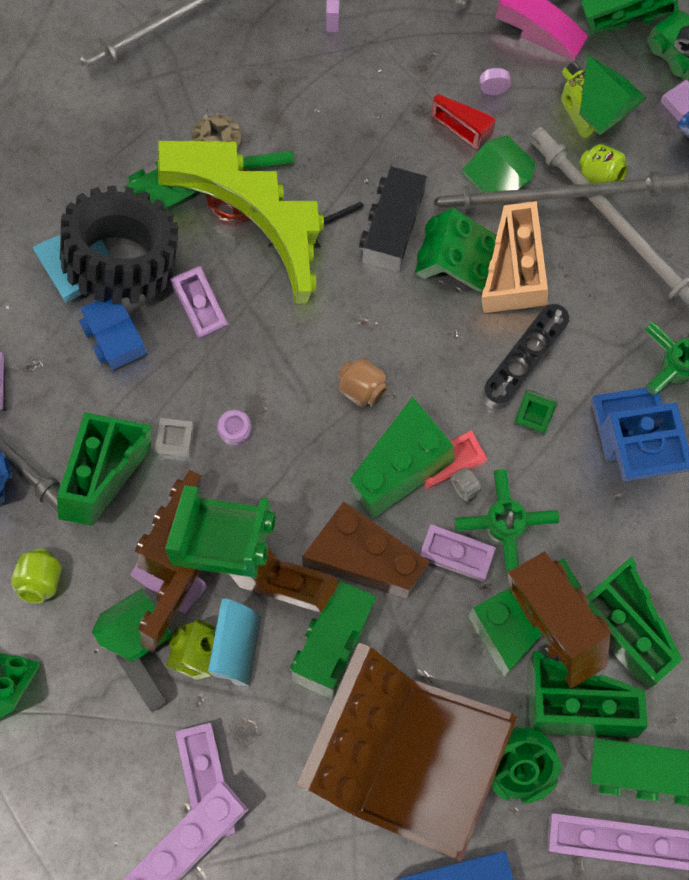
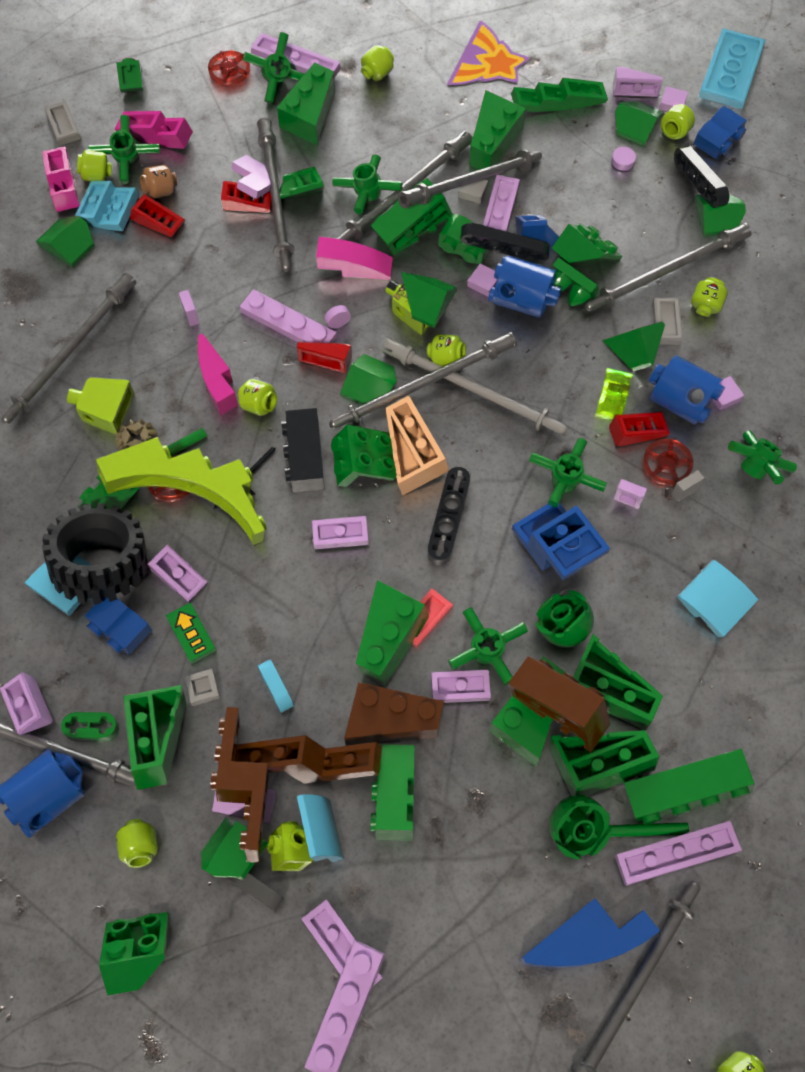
camera: 20 degrees left, 5 degrees down
green panel [165,485,276,578] -> none
lavender tile [217,410,251,445] -> none
reddish brown bracket [297,643,517,862] -> none
medium nougat head [338,358,388,407] -> none
light grey axle [450,467,481,501] -> none
green slope [514,389,557,434] -> none
none -> green beam [61,712,119,741]
none -> lime torso [67,377,135,435]
none -> green tile [166,602,216,665]
none -> dark pink slope [198,333,238,415]
none -> lime head [238,379,277,416]
none -> lavender plate [240,289,337,343]
none -> medium azure beam [257,659,294,713]
none -> lavender plate [312,516,369,550]
none -> green cylinder [535,590,594,648]
none -> green bar [609,822,689,837]

